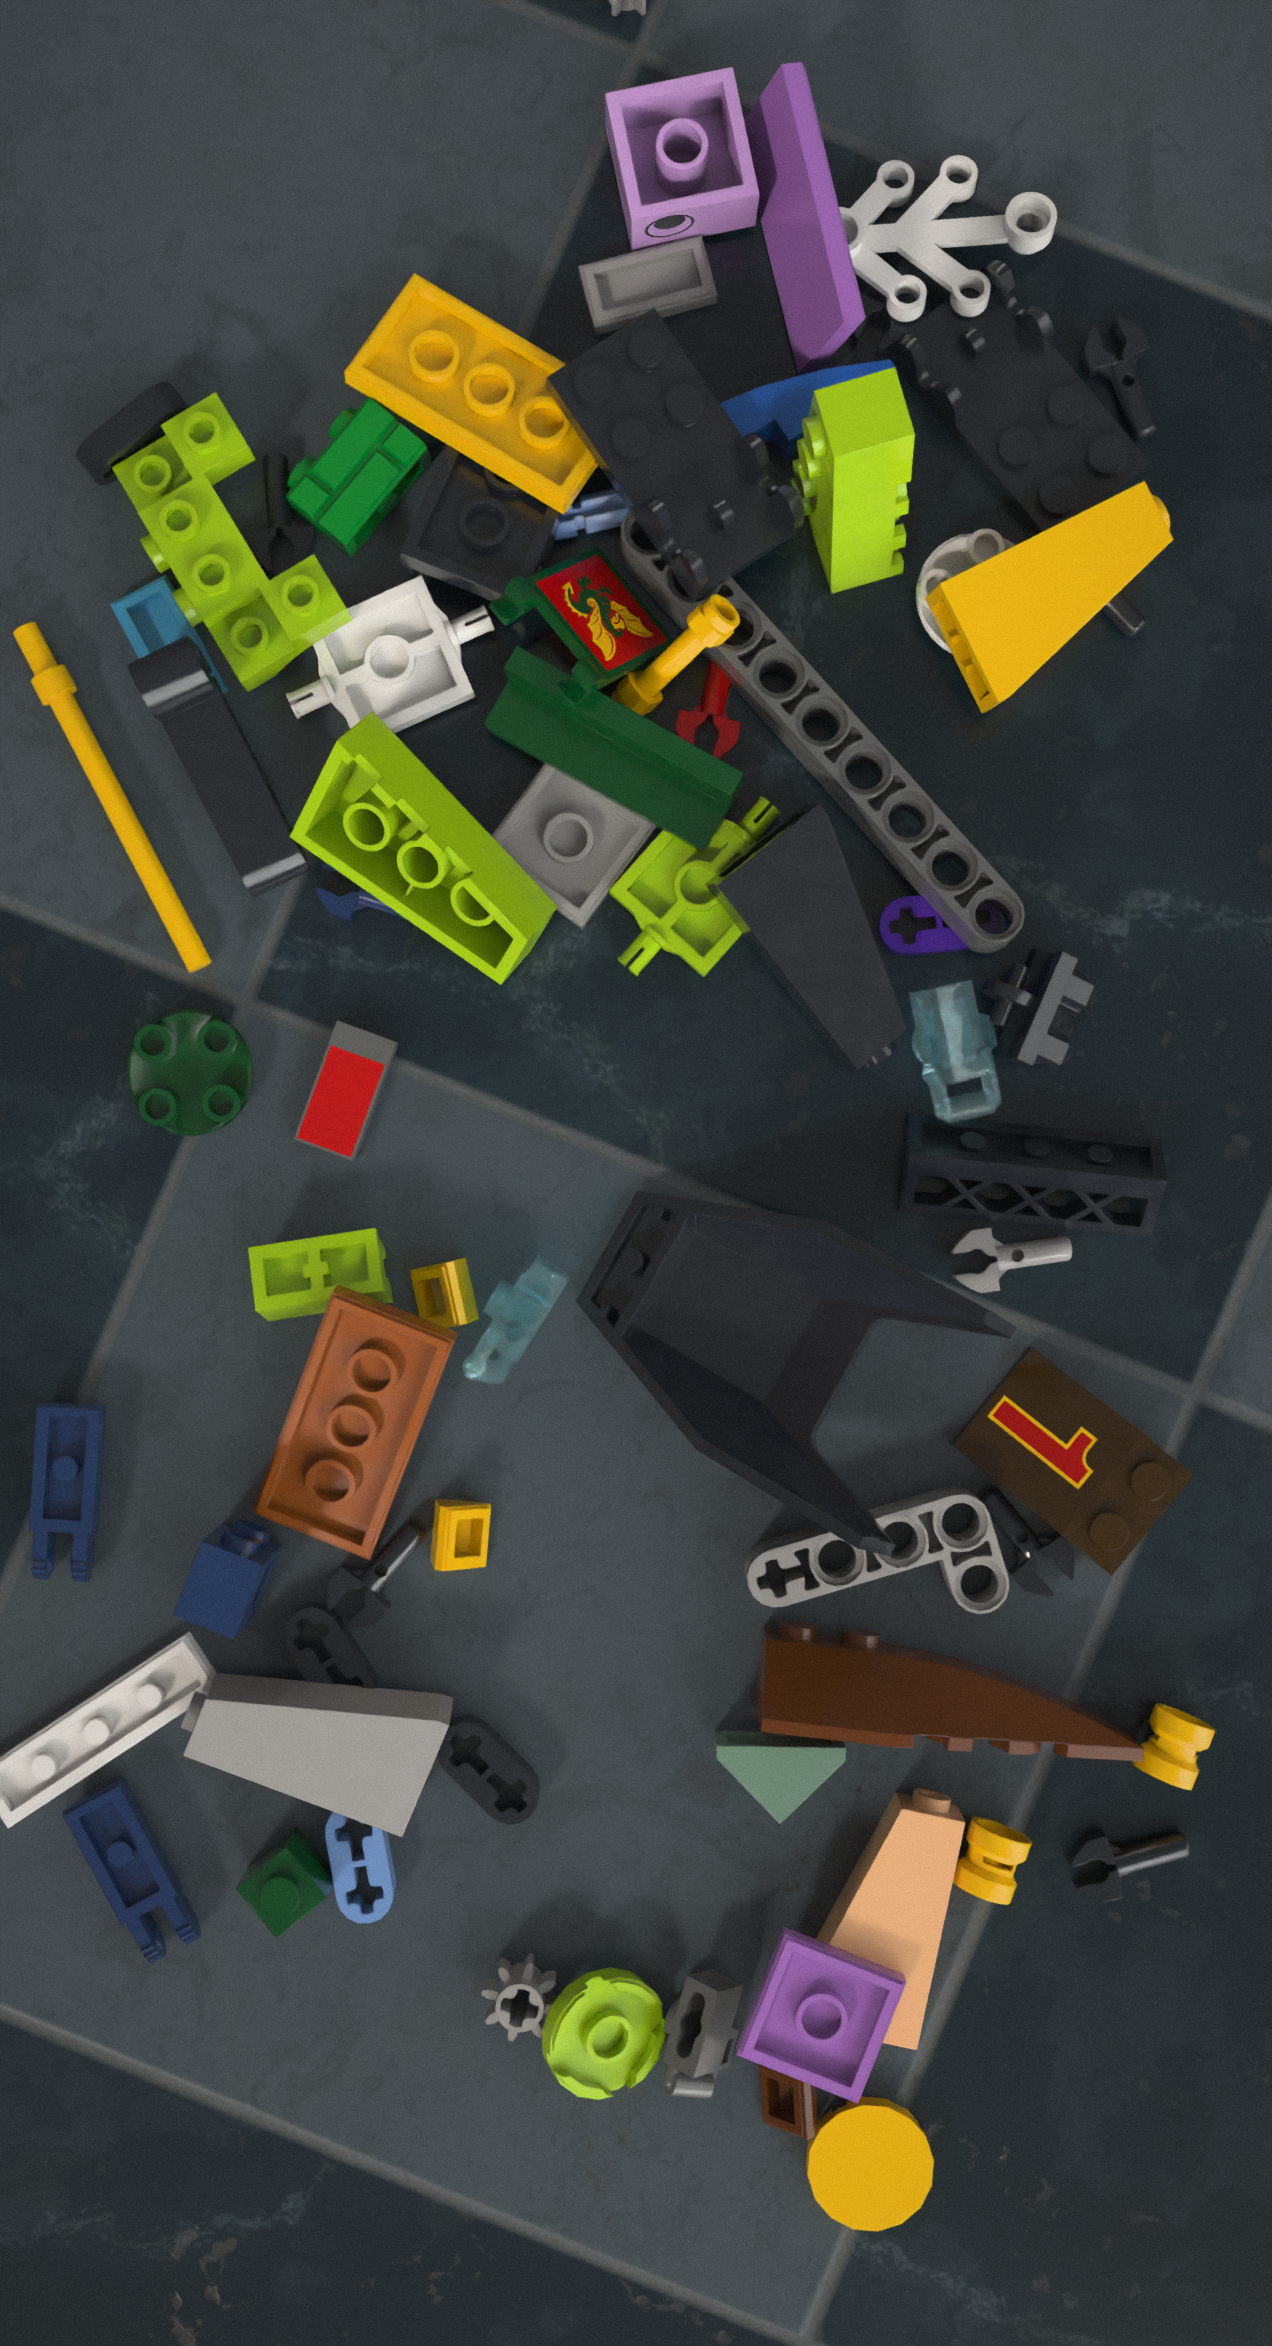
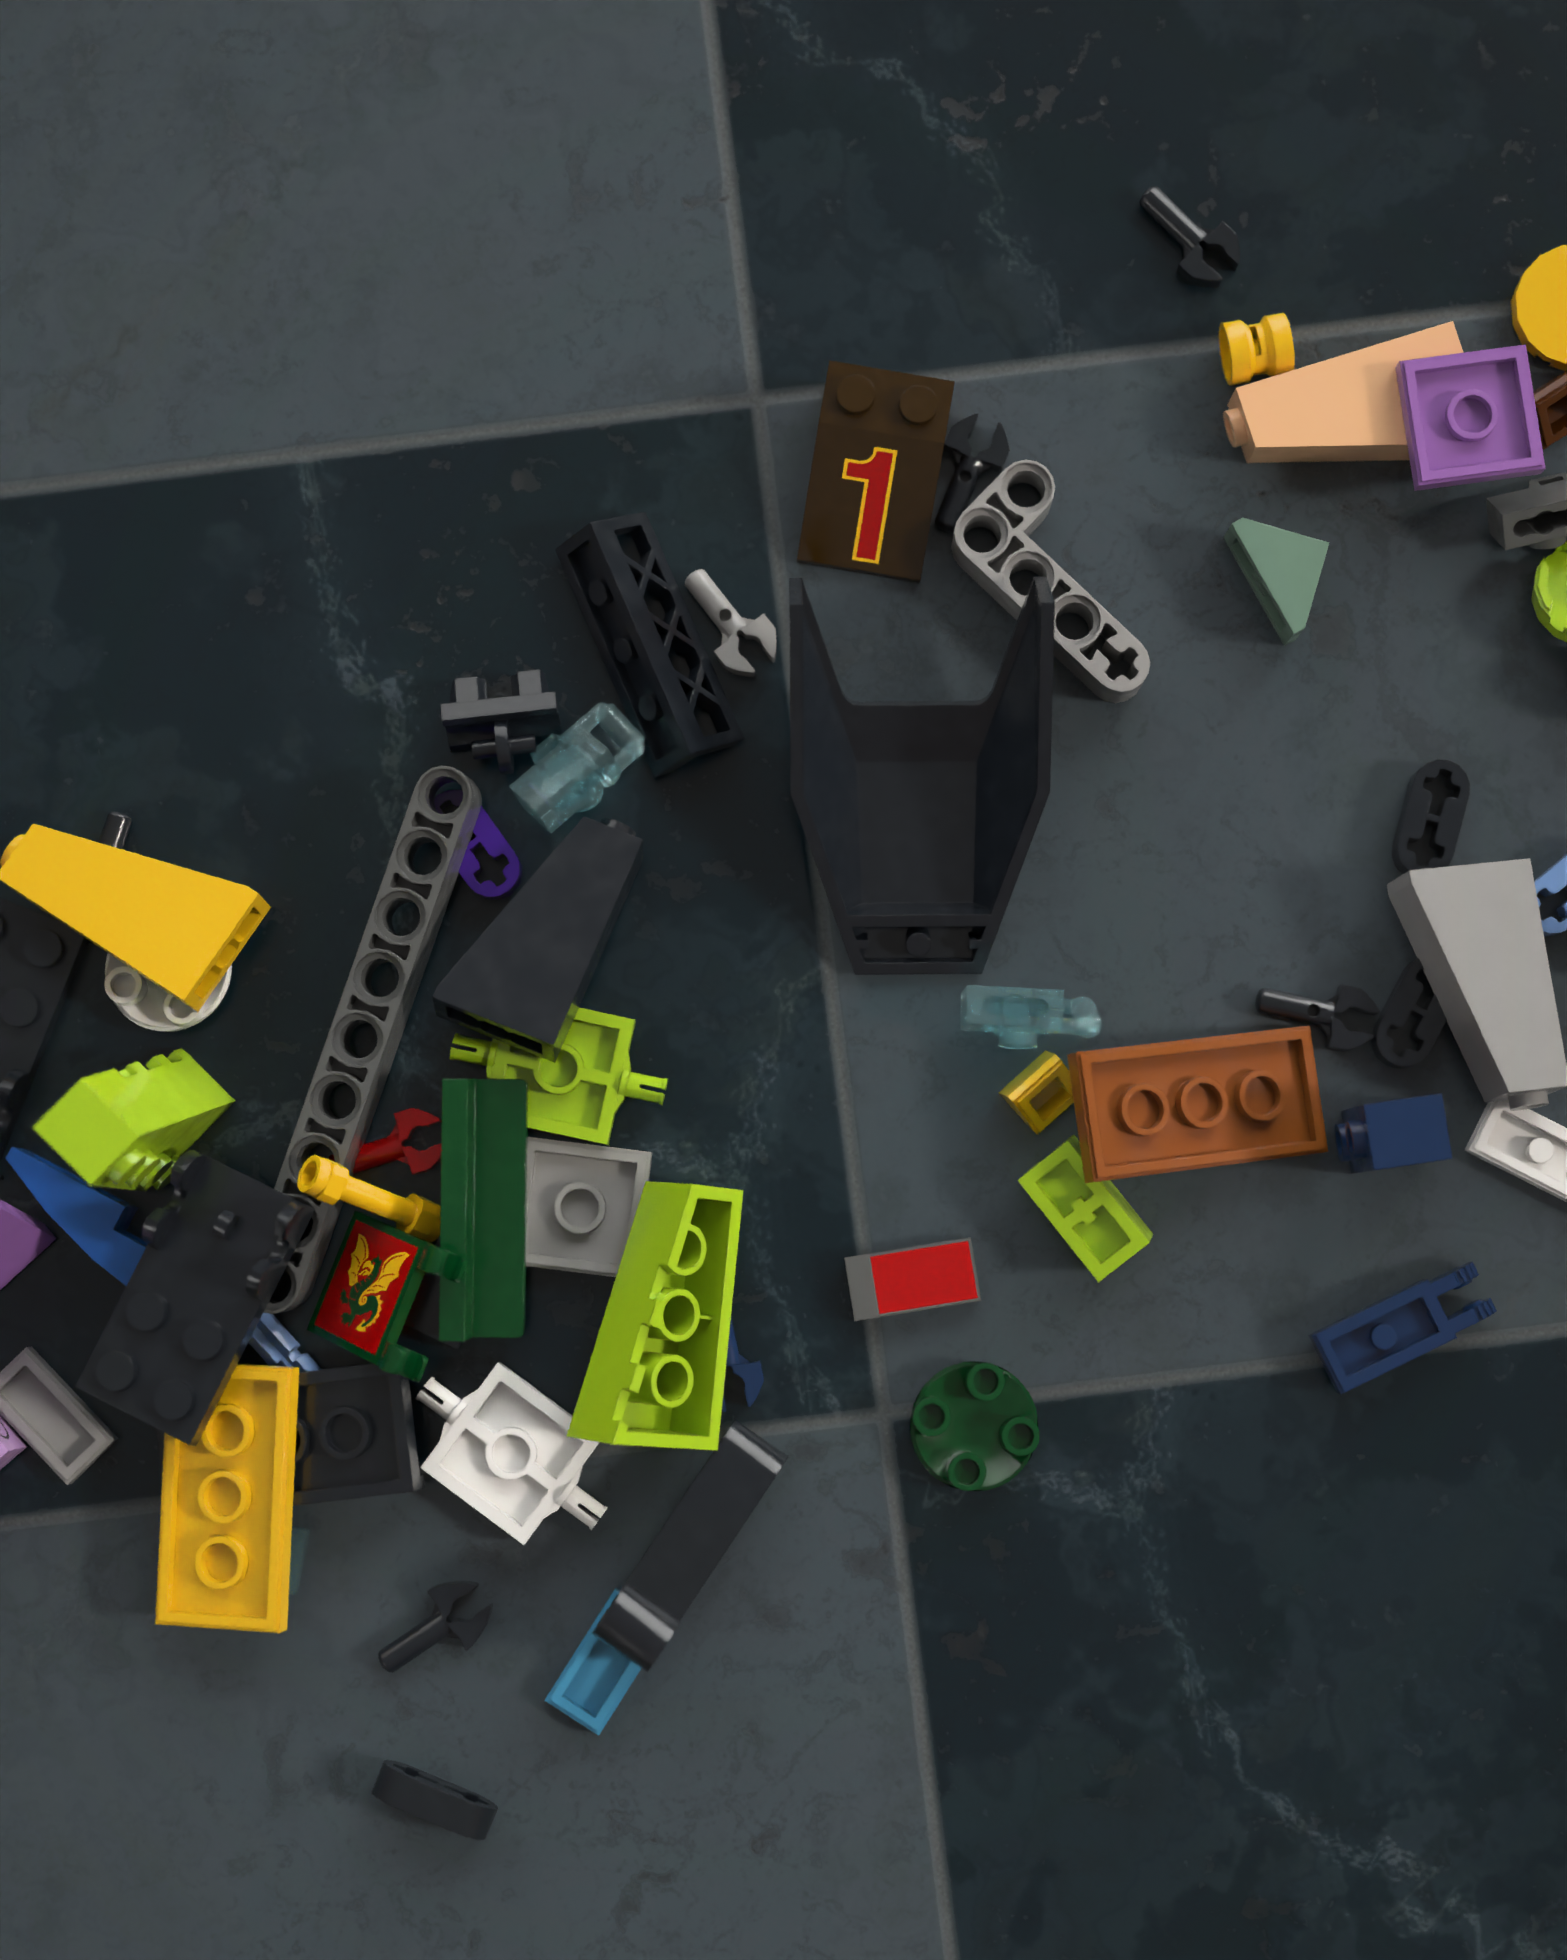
camera: 115 degrees left, 5 degrees down
yellow bar [13,622,212,973] -> none
lime bracket [112,392,353,692] -> none
green brick [286,397,432,558] -> none
yellow slope [430,1498,491,1571] -> none
reddish brown wedge [754,1620,1144,1762] -> none
yellow wheel [1132,1703,1216,1790] -> none

